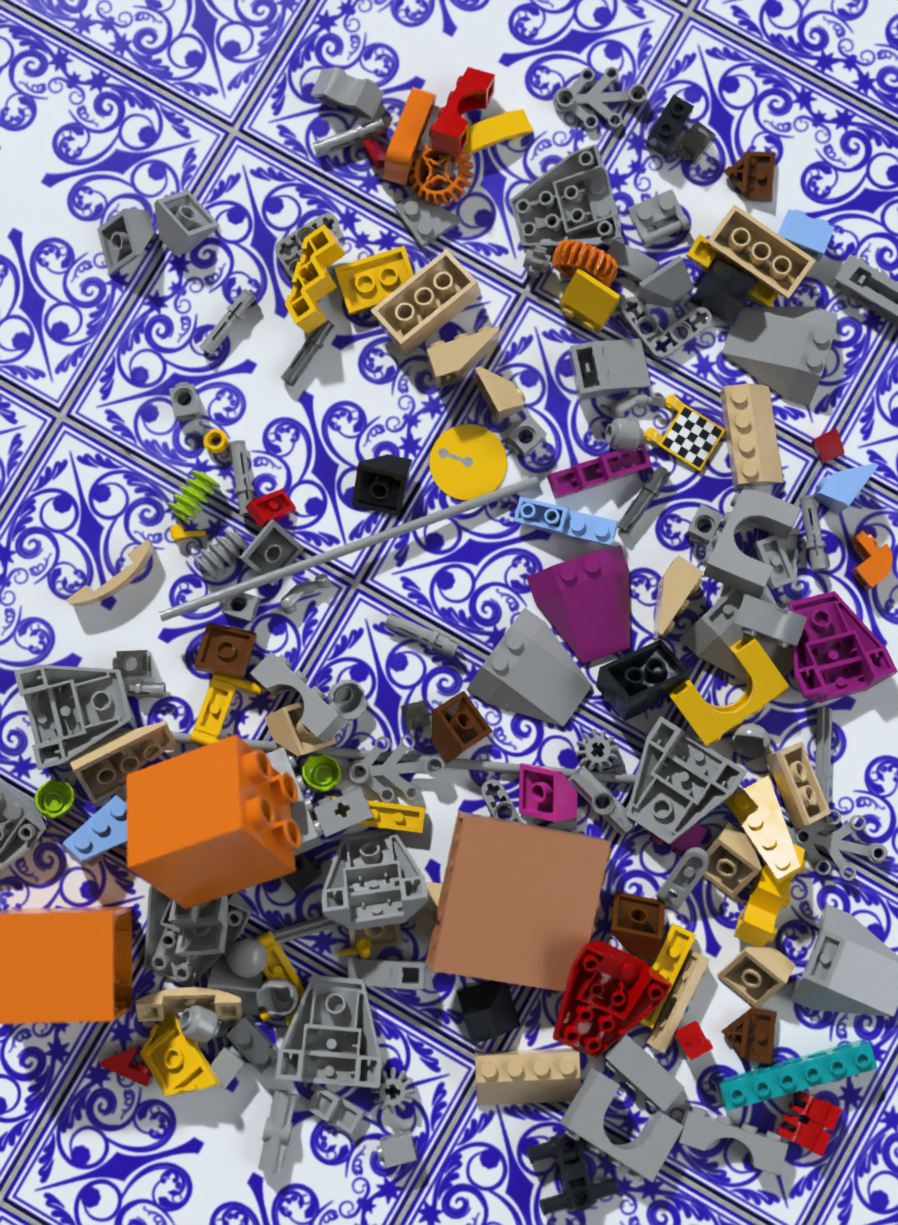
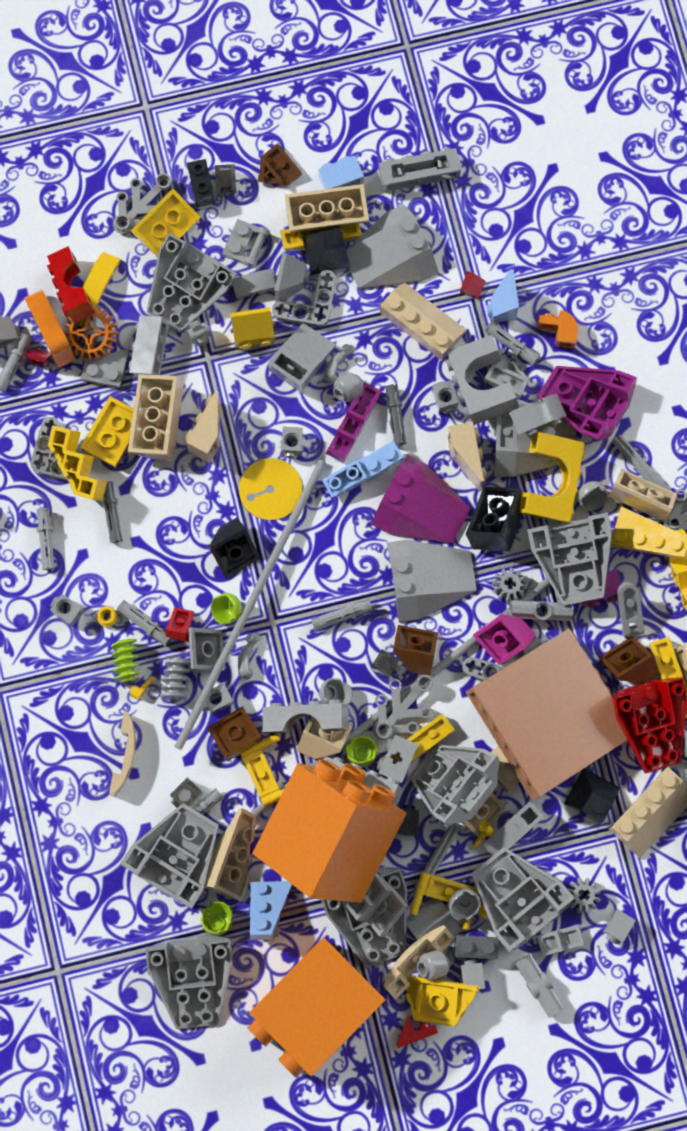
camera: 45 degrees left, 5 degrees down
light grey hair [226,937,267,978] -> none
tan slope [474,366,526,423] -> none
orange gear [552,240,618,287] -> none
flag [644,394,725,472] -> none
tan slope [703,822,762,898] -> none
none -> brick [129,316,169,379]
none -> yellow plate [131,189,201,258]
none -> lime hair [211,593,242,625]

